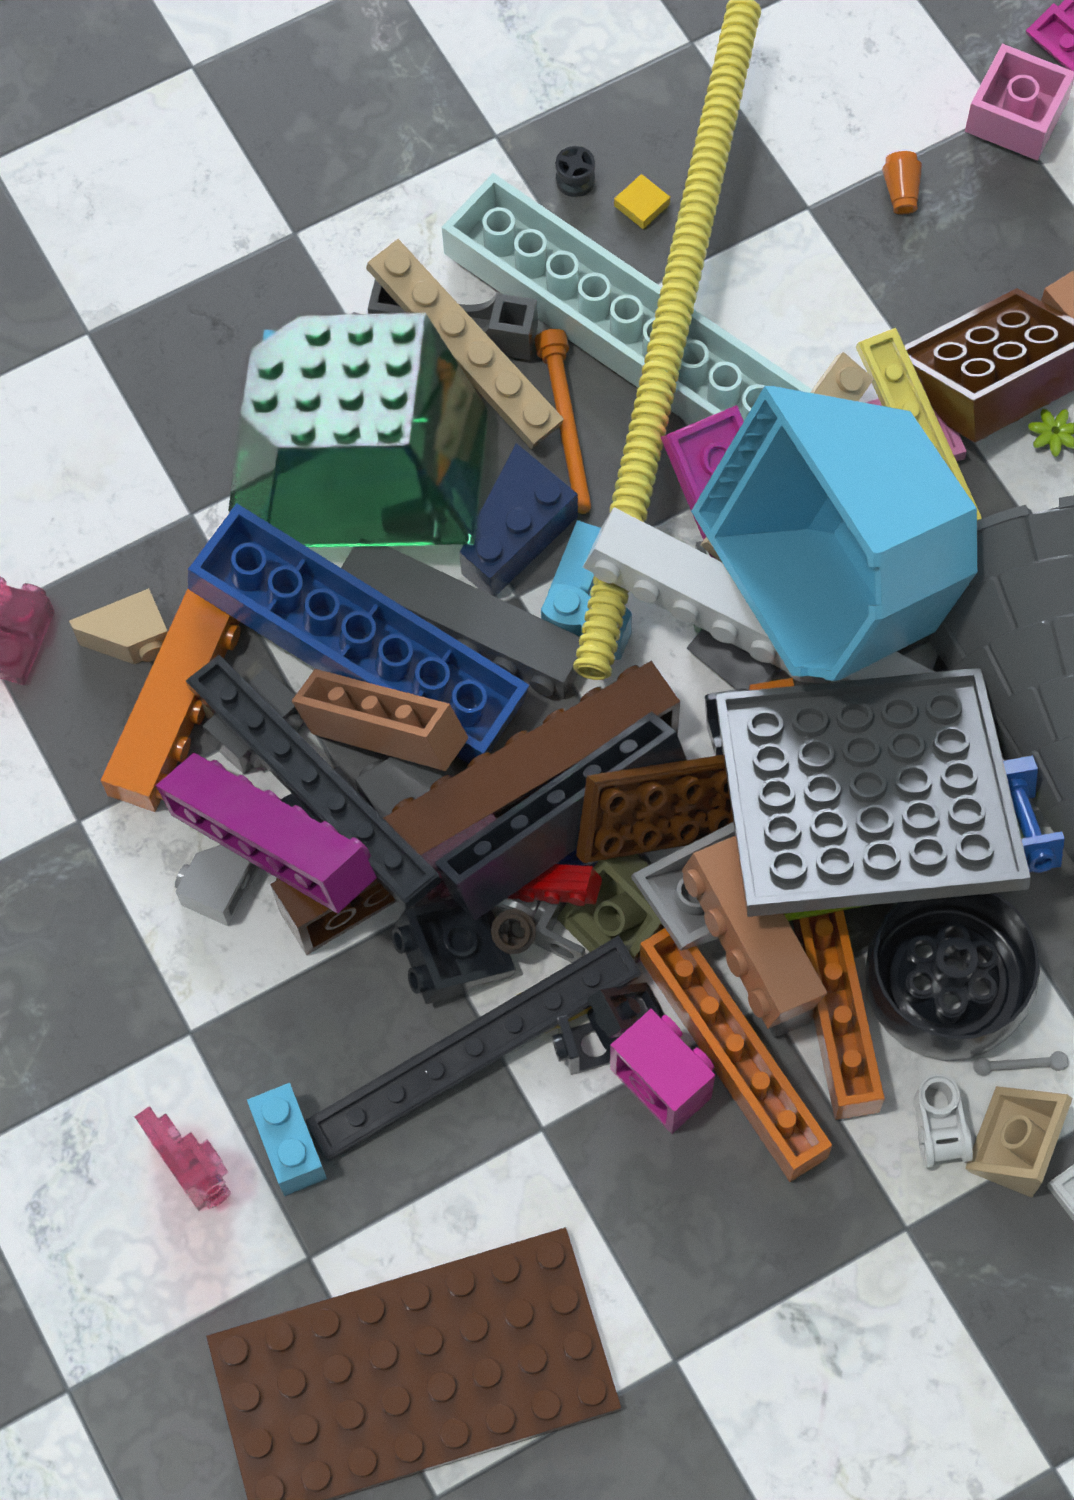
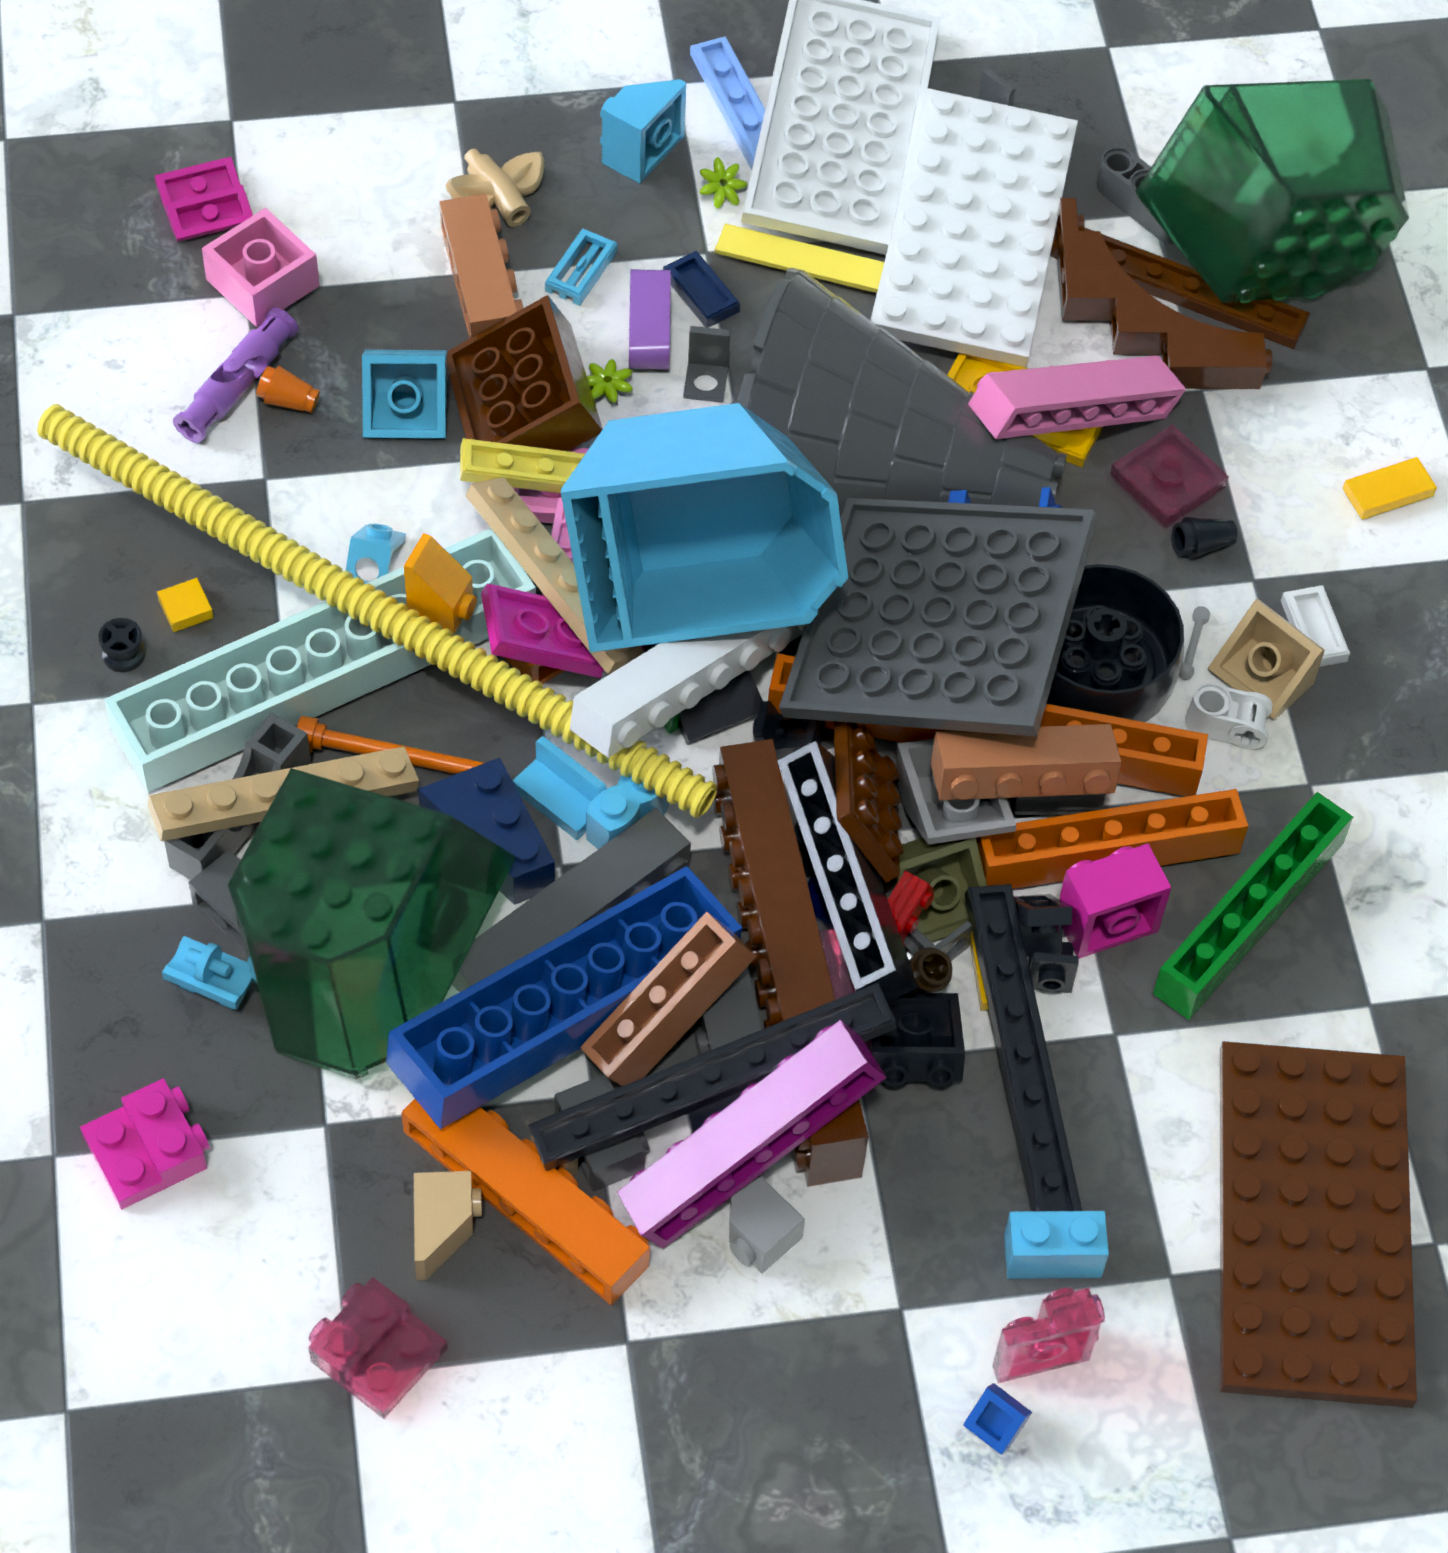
camera: 75 degrees left, 10 degrees down
none -> dark pink plate [80,1078,210,1210]
none -> medium lavender piece [173,307,299,443]
none -> medium azure bracket [346,523,406,584]
none -> medium azure slope [362,350,448,438]
none -> light orange slope [404,533,477,634]
none -> blue plate [963,1383,1033,1455]
none -> green brick [1153,792,1354,1020]

